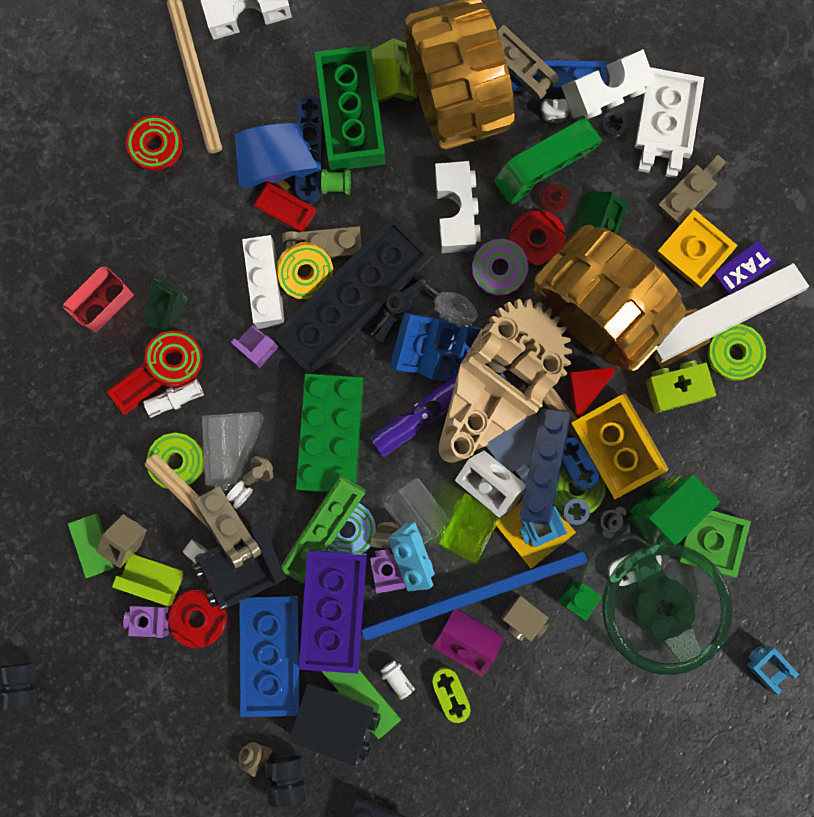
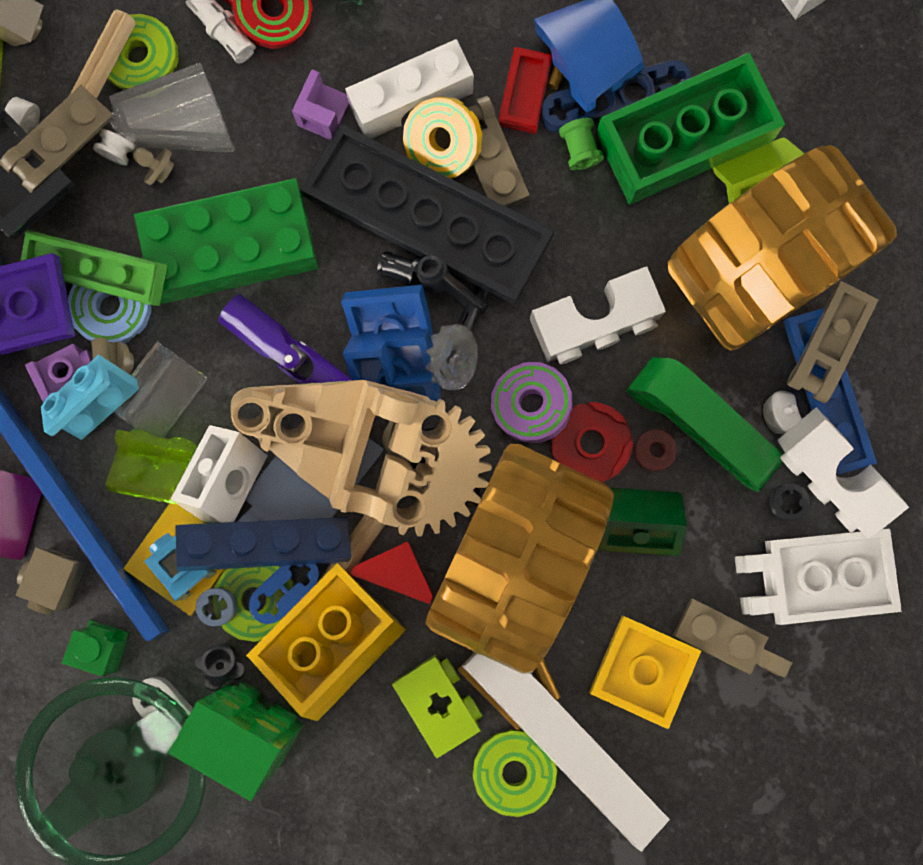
camera: 65 degrees right, 0 degrees up
bright green plate [677,511,751,578] -> none
dark purple tile [712,241,776,296] -> none

